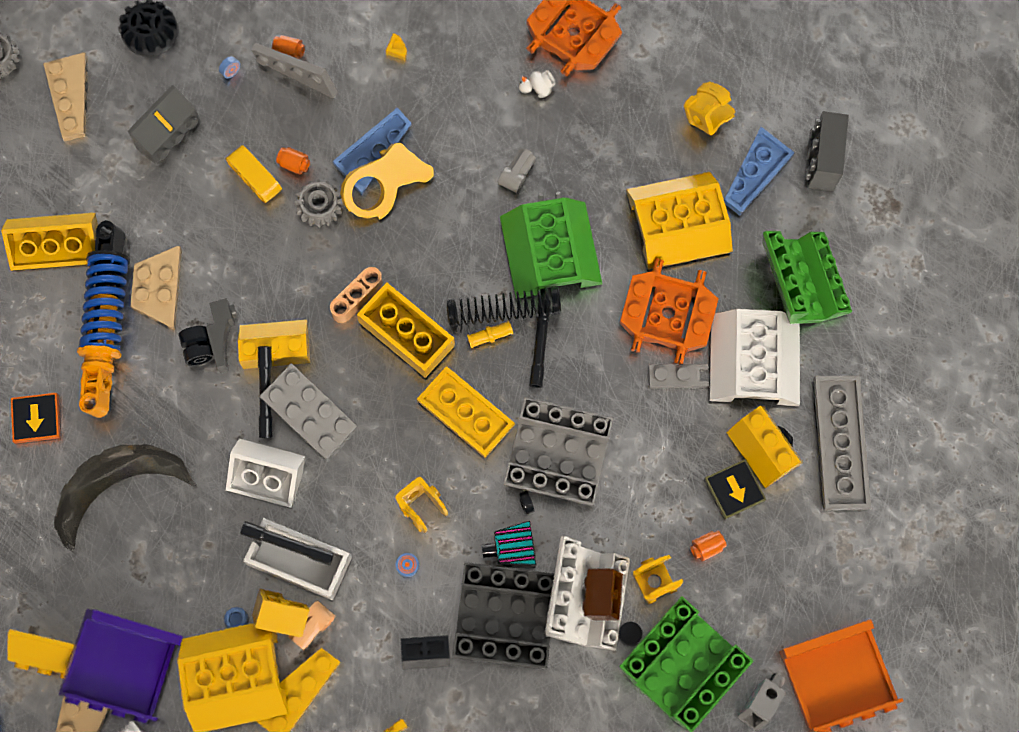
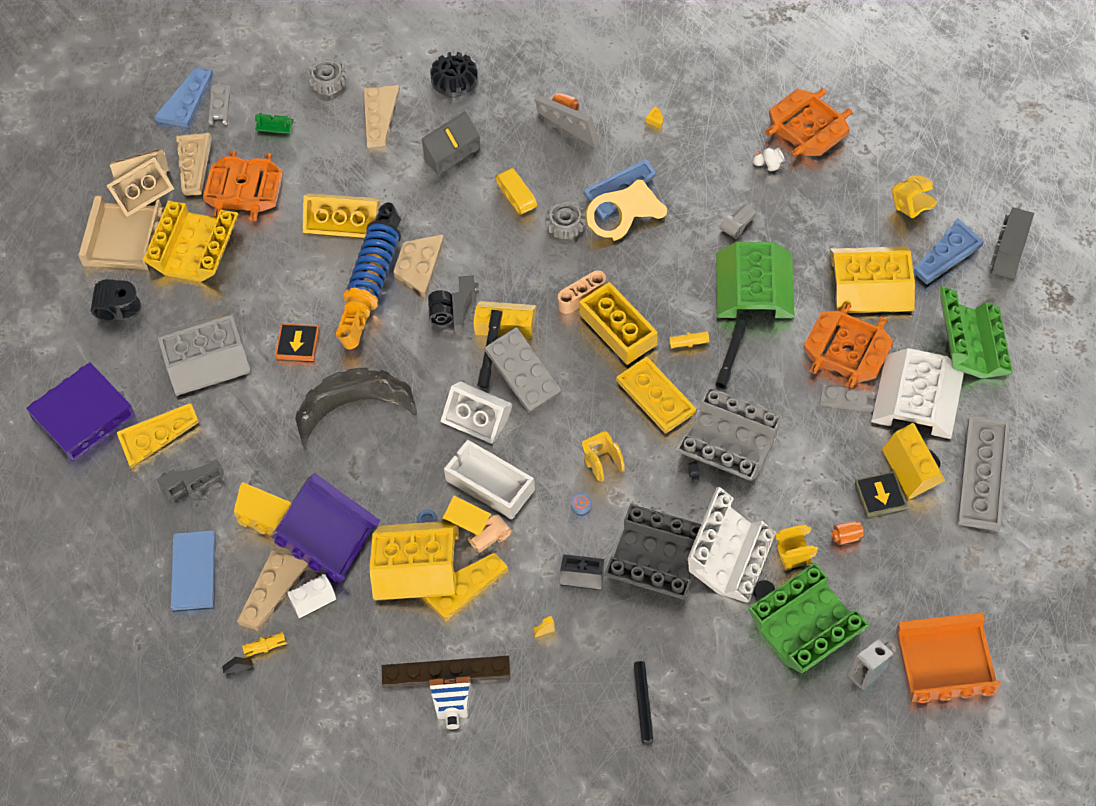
camera: 20 degrees right, 15 degrees down
medium blue tile [219,56,240,78] -> none
black piece [240,521,334,566] -> none
orange brick [276,147,310,175] -> none
black piece [447,287,561,327] -> none
torso [481,521,536,569] -> none
reddish brown brick [582,569,623,621] -> none

